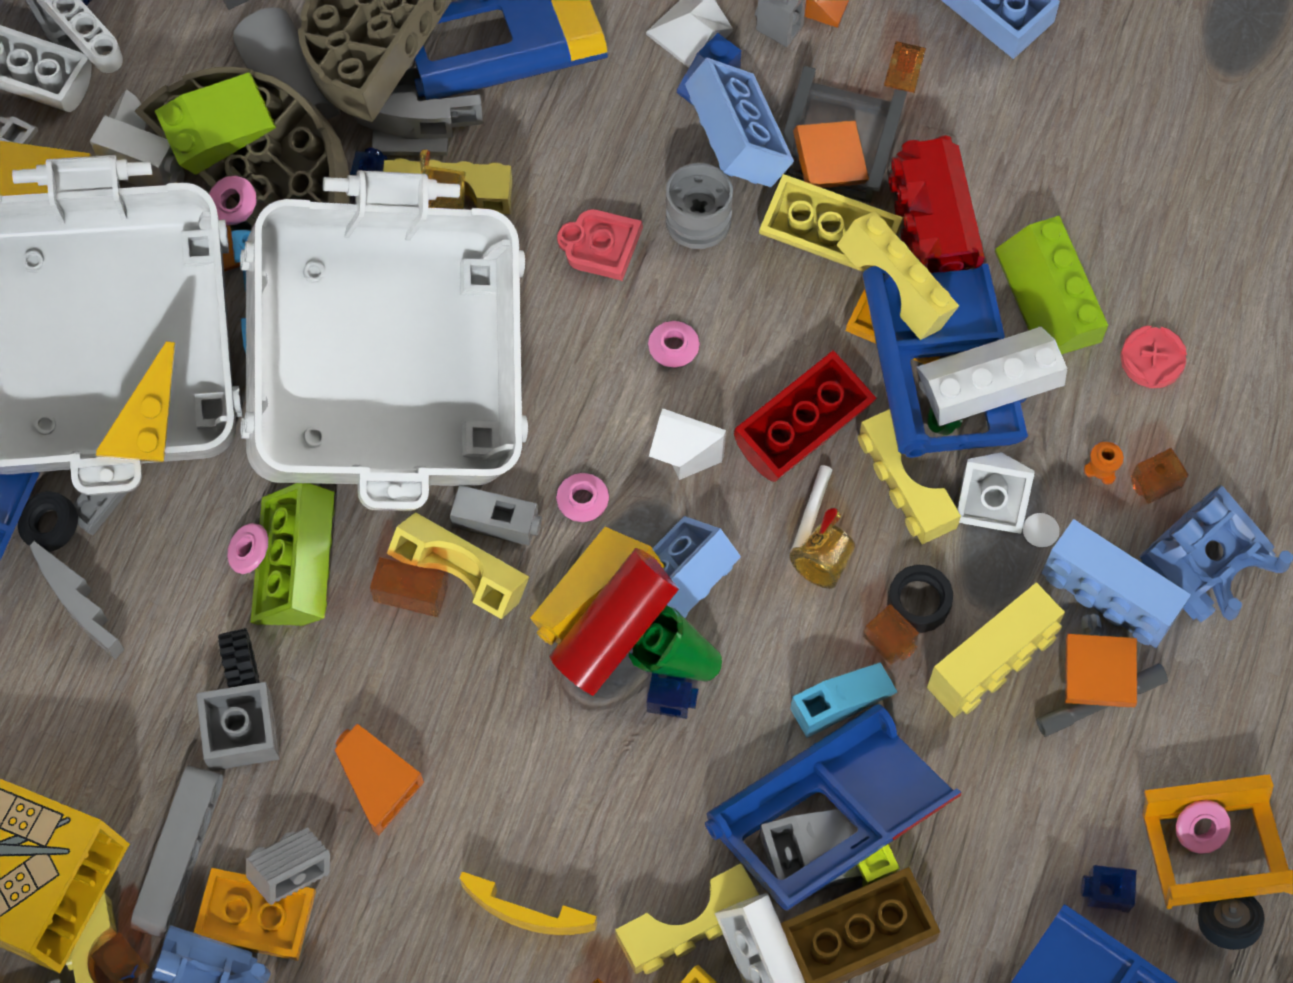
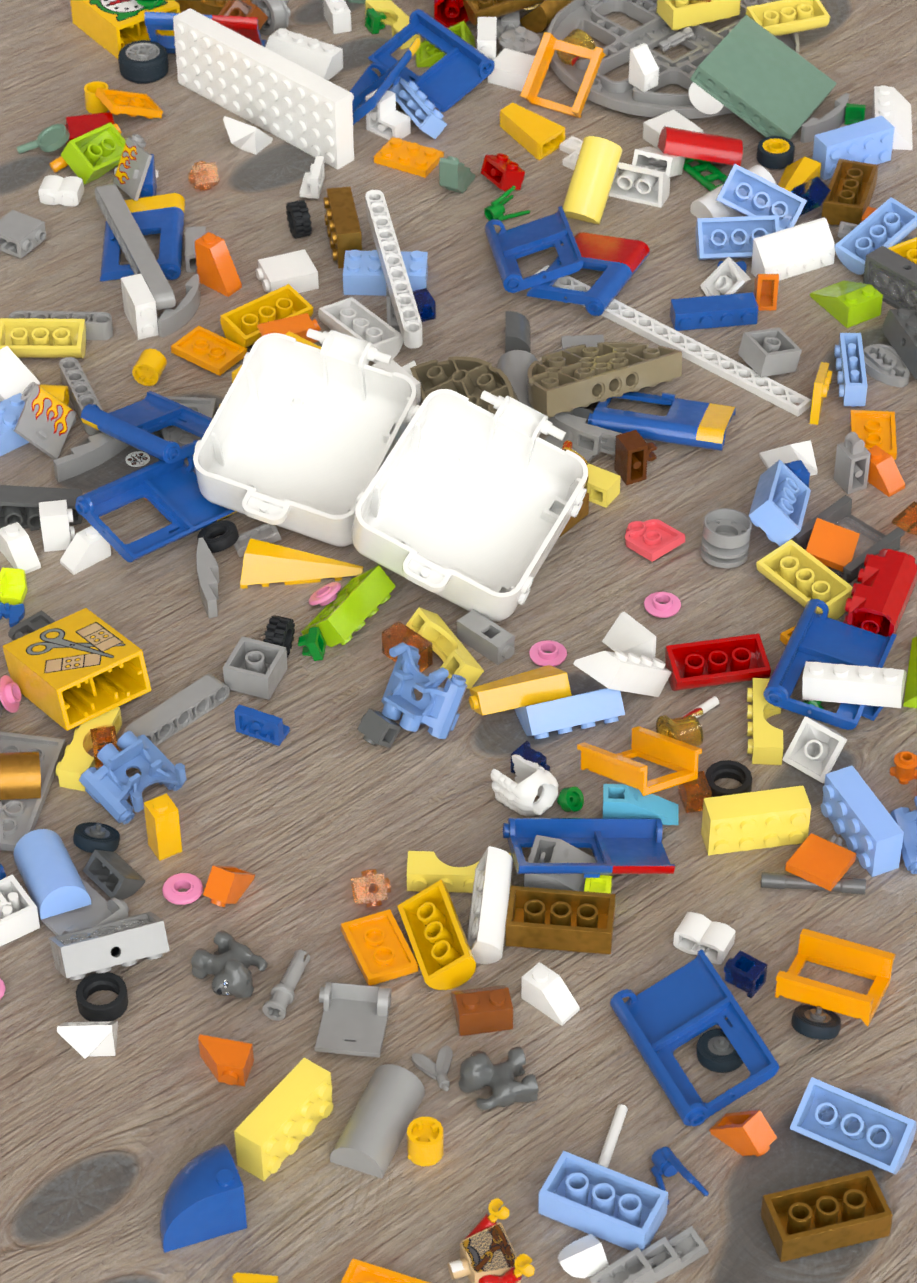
camera: 30 degrees right, 25 degrees down
yellow wing [96,341,176,462] -> none
lime slope [155,72,276,175] -> none
light orange plate [193,868,316,961] -> none
light grey brick [246,827,330,905] -> none
orange slope [334,723,424,836] -> none
yellow slope [459,872,597,935] -> none
red brick [549,548,679,696] -> none
green cone [629,605,722,682] -> none
light yellow arch [837,211,959,340] -> none
bright pink piece [1176,800,1231,854] -> none
none -> blue bracket [234,704,290,746]
none -> yellow wedge [240,538,364,589]
none -> green tile [298,627,327,661]
none -> dark grey brick [357,708,402,748]
none -> medium blue piece [381,642,468,739]
none -> white piece [490,754,559,817]
none -> green tile [557,786,584,812]
none -> white slope [573,650,672,697]
none -> light orange piece [577,726,702,796]
none -> reddish brown brick [614,430,657,485]
none -> white brick [673,912,736,965]

